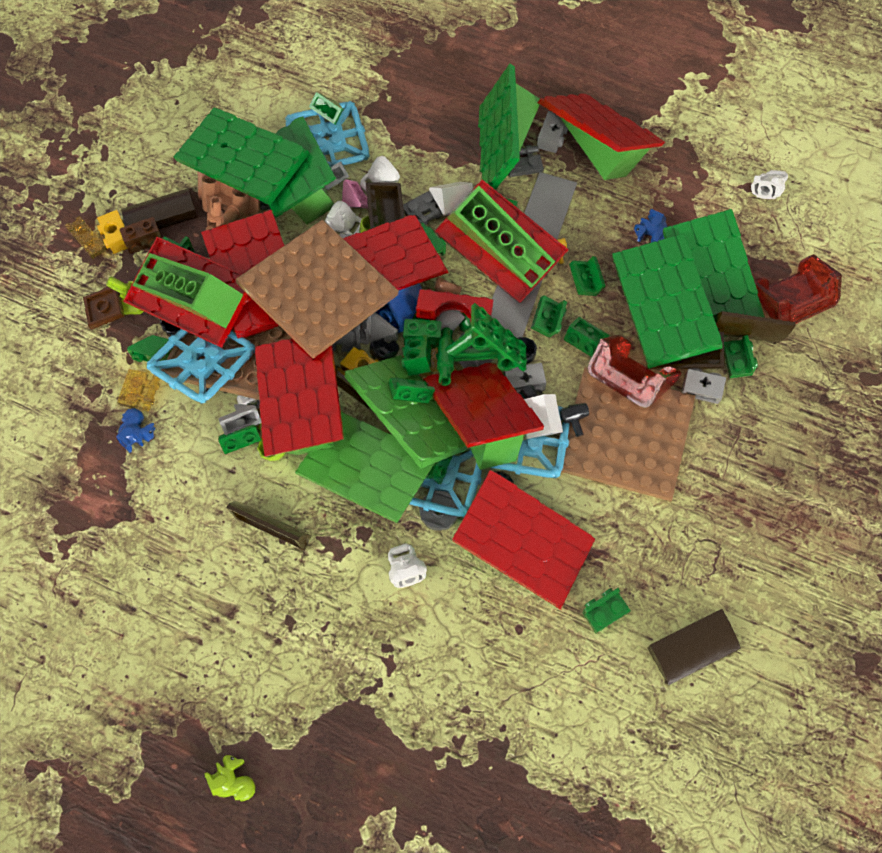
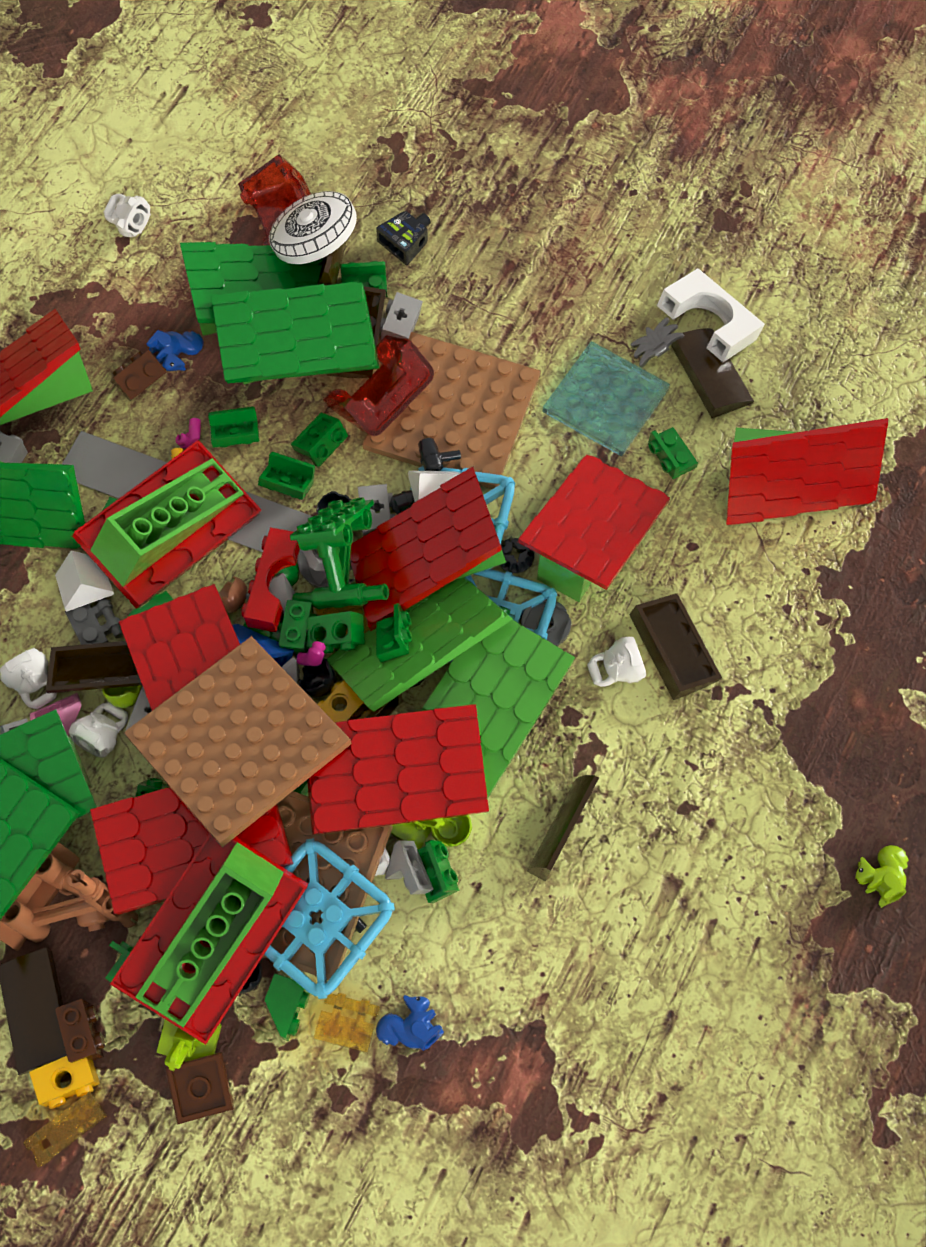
camera: 90 degrees left, 0 degrees up
none -> reddish brown bracket [110,350,167,401]
none -> dark pink arm [175,418,201,449]
none -> dish [269,191,357,264]
none -> dark pink arm [297,641,326,666]
none -> torso [376,211,431,266]
none -> clear light blue plate [542,341,670,456]
none -> dark brown slope [629,593,722,700]
none -> flat silver piece [630,317,685,368]
none -> white arch [657,269,765,362]
none -> red piece [726,418,888,525]

